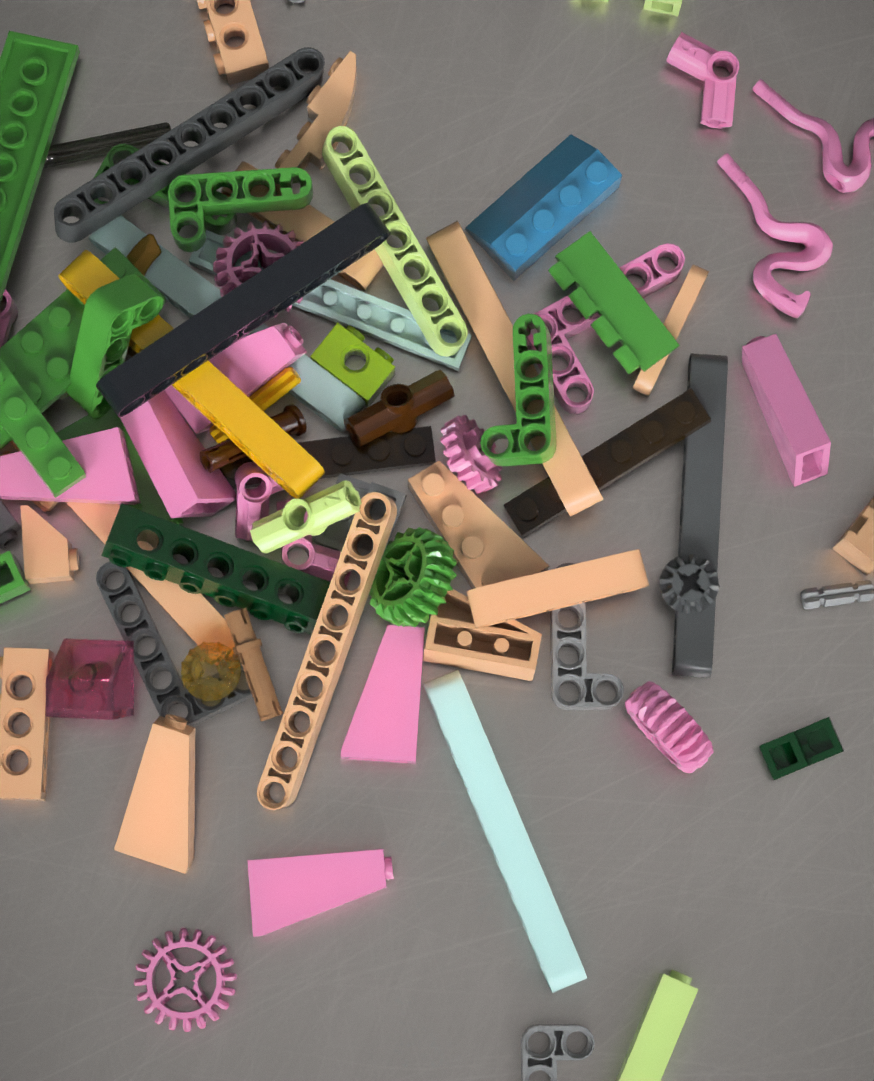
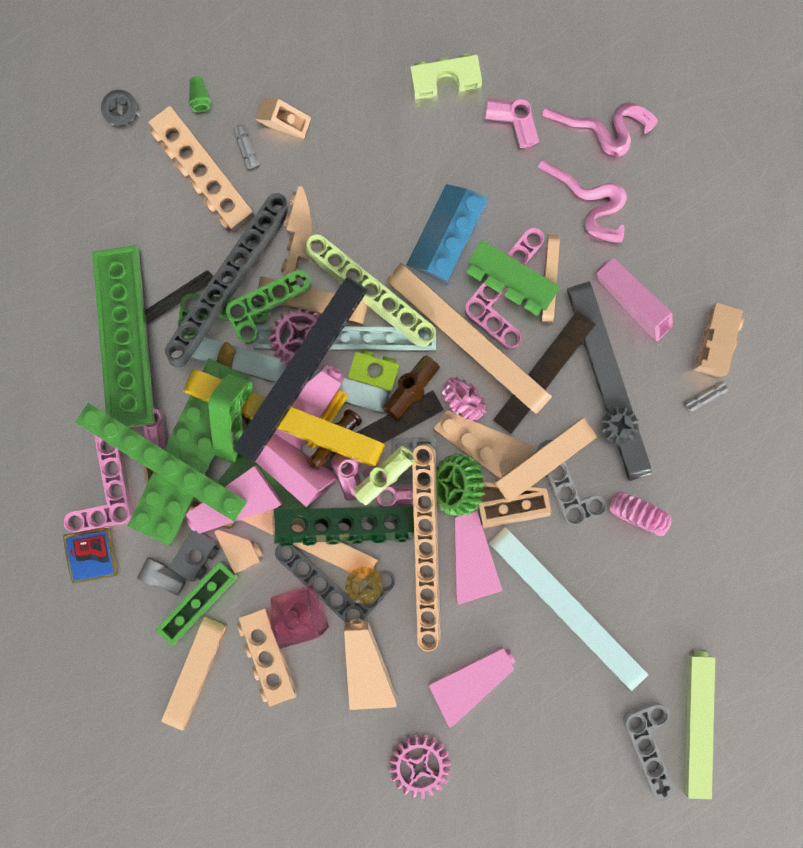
camera: 10 degrees left, 5 degrees up
medium nougat pin [224,607,283,722] -> none
bright green beam [480,313,556,466] -> none
dark green slope [759,717,844,780] -> none

